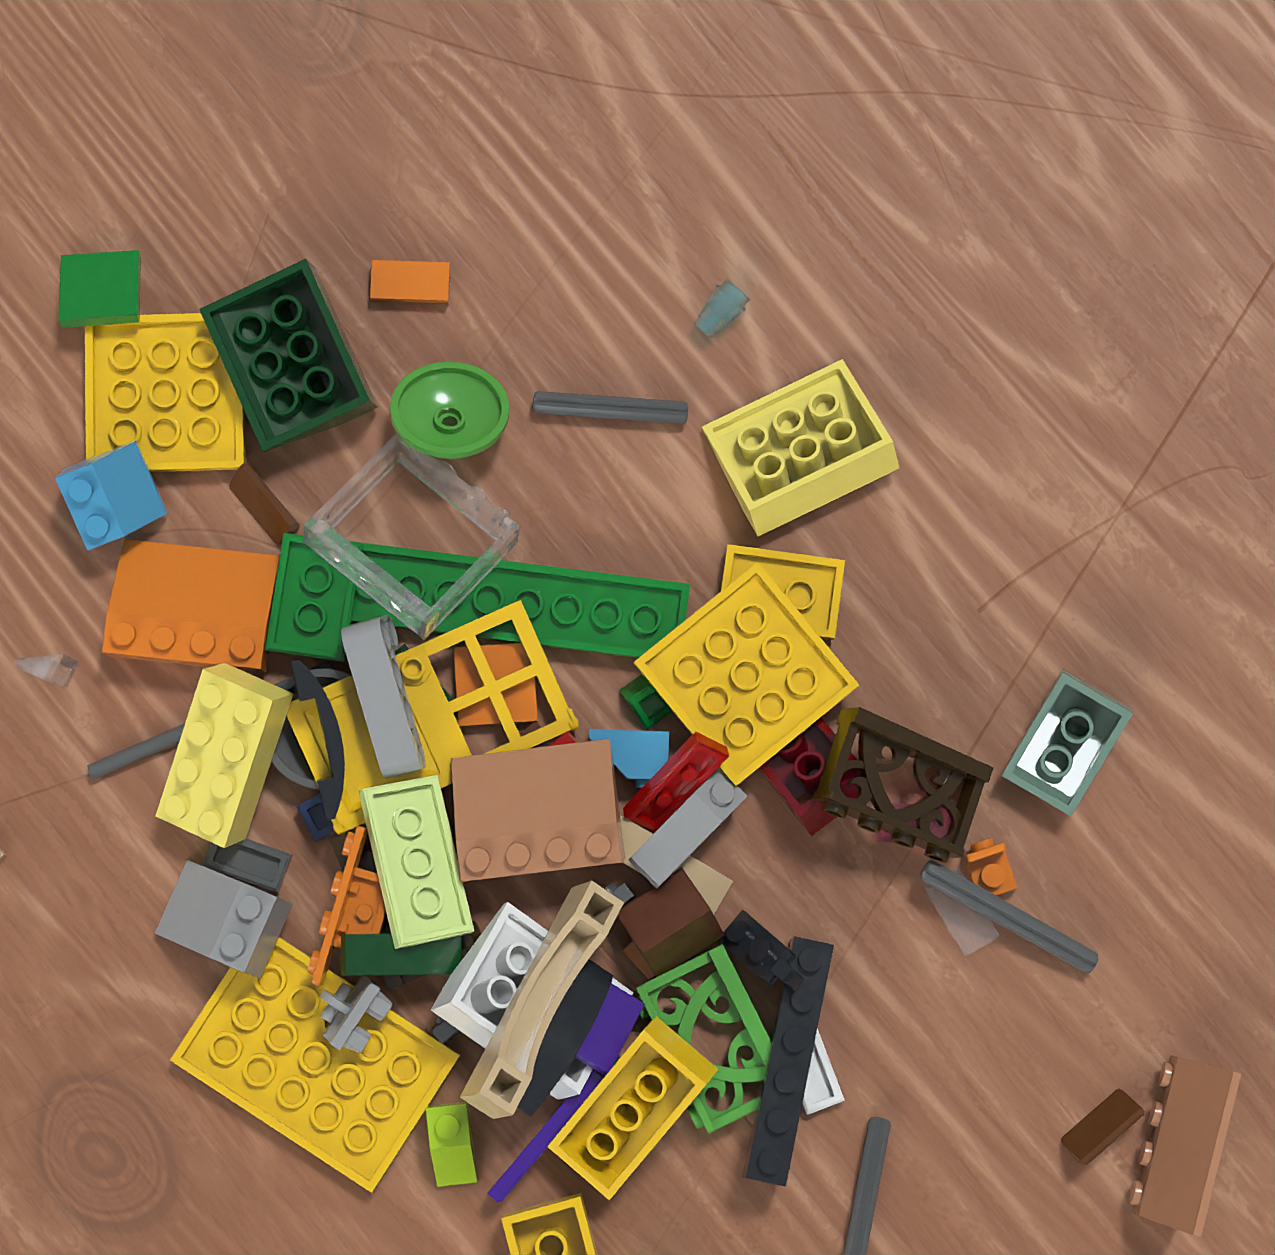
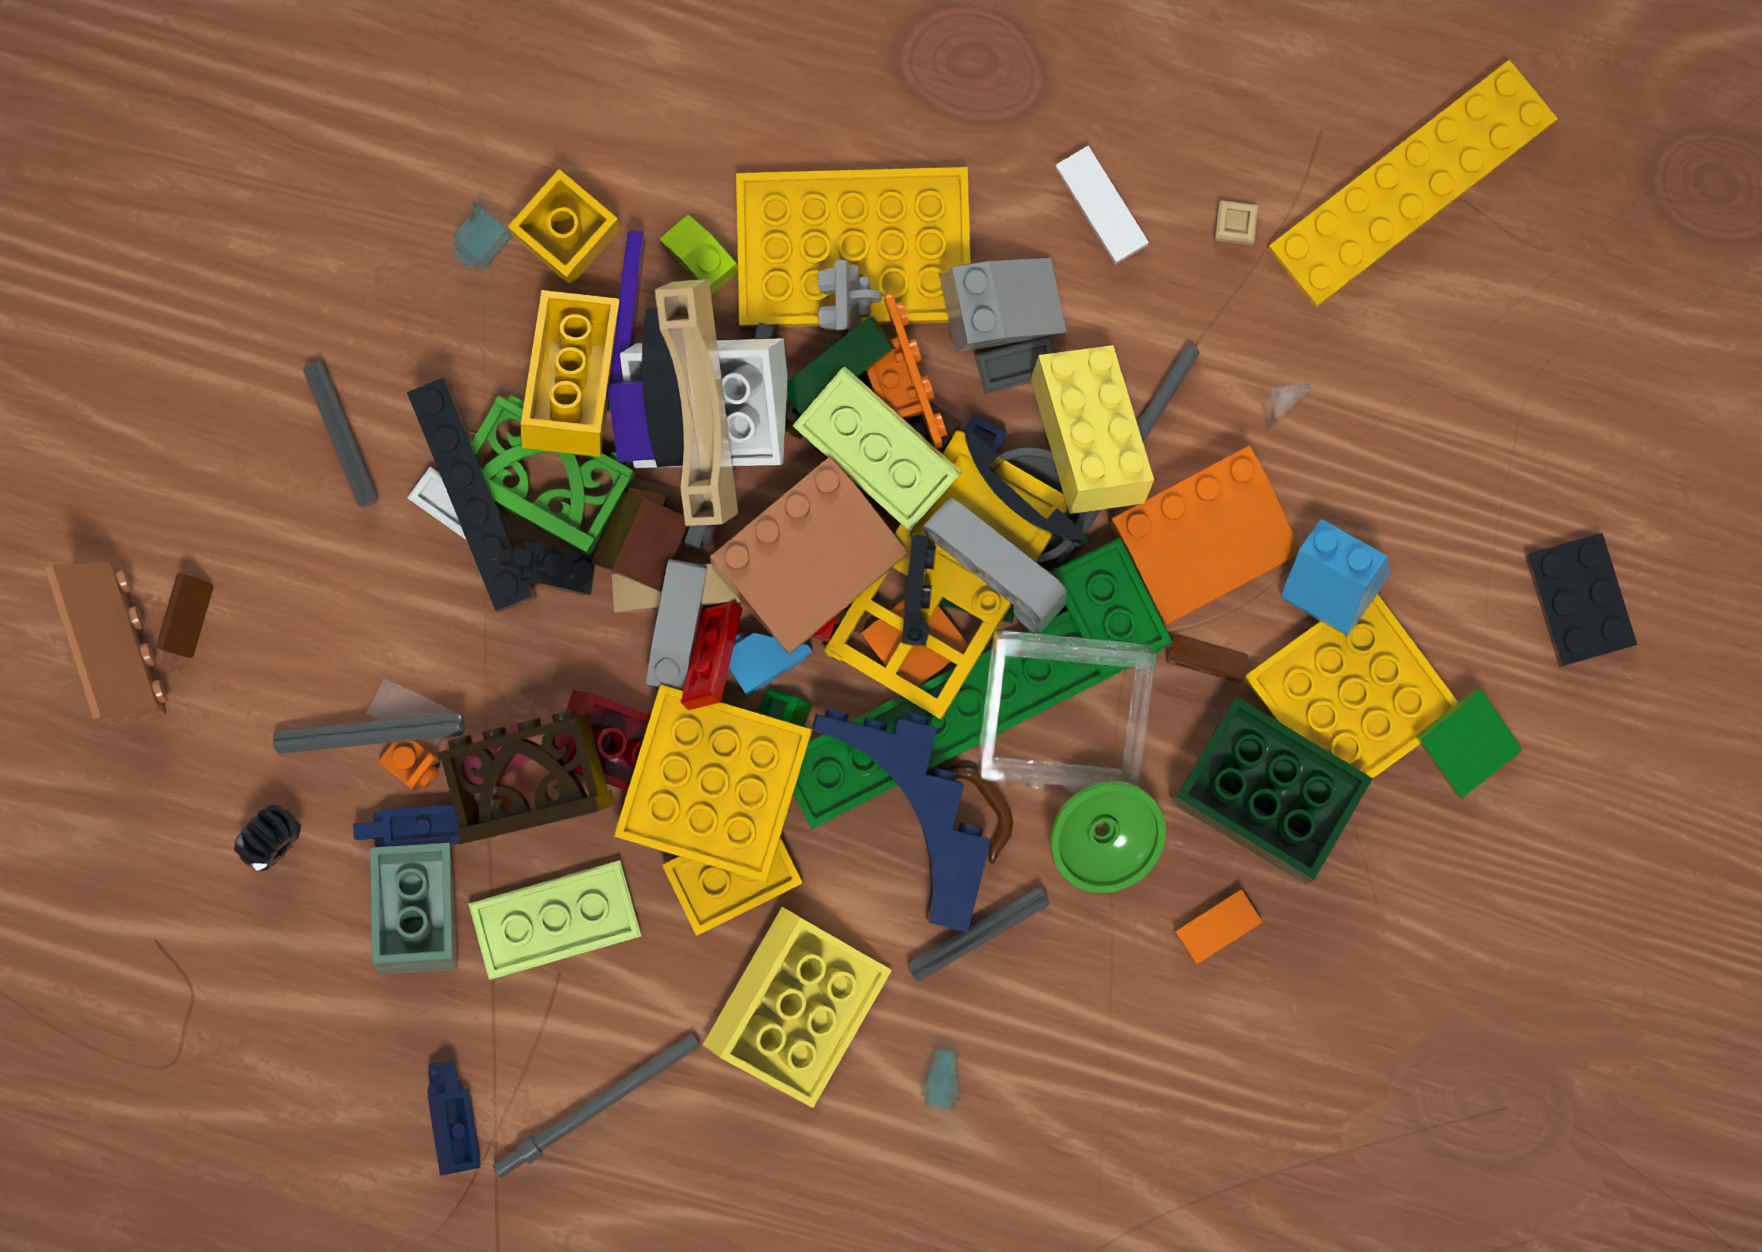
camera: 145 degrees right, 0 degrees up
none -> black gear [234,804,301,872]
none -> dark blue hinge [353,805,460,847]
none -> dark blue hinge [427,1061,481,1175]
none -> yellowish green tile [468,860,642,980]
none -> dark grey bar [492,1033,701,1178]
none -> dark blue arch [812,708,991,932]
none -> black hinge [902,534,936,647]
none -> reddish brown animal [929,765,1014,864]
none -> white tile [1055,146,1149,265]

